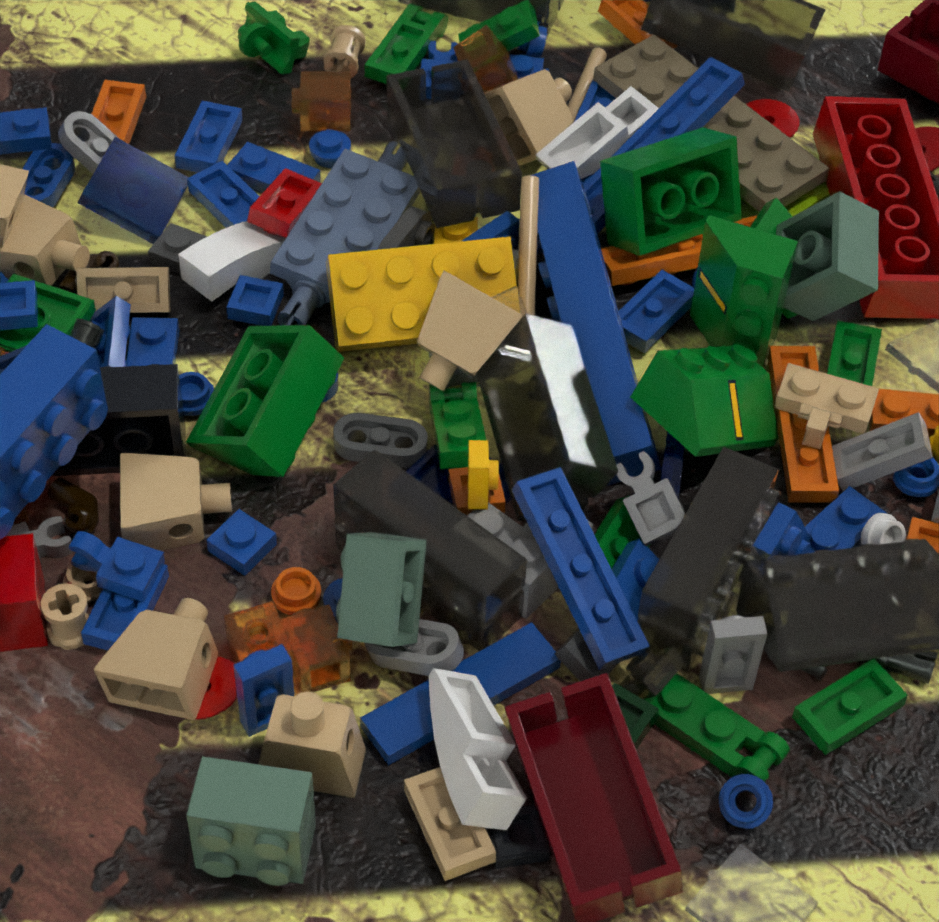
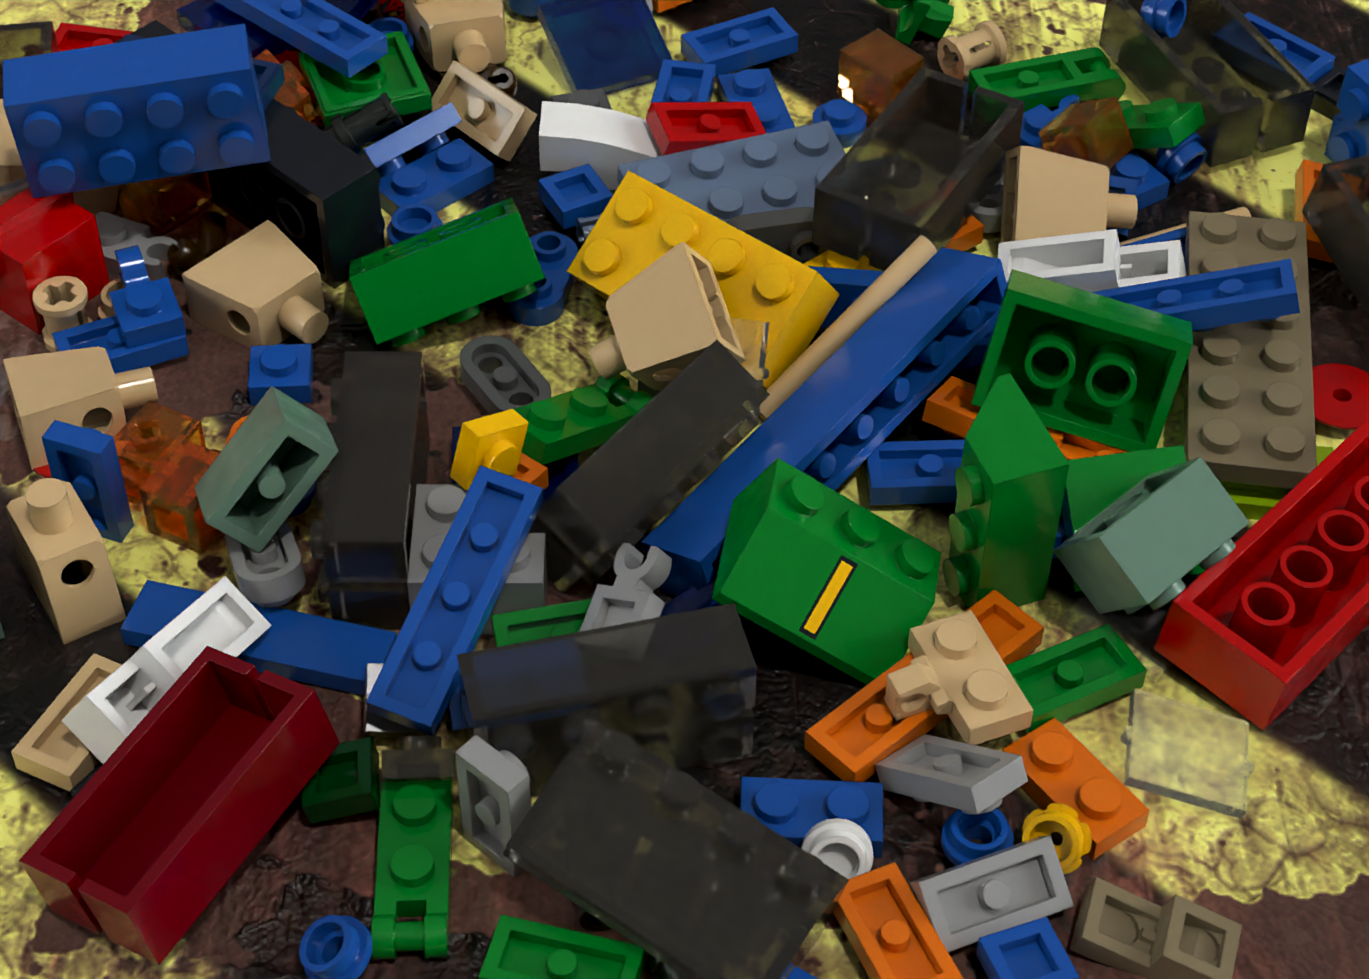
camera: 50 degrees right, 5 degrees down
blue plate [753,502,811,579] -> none

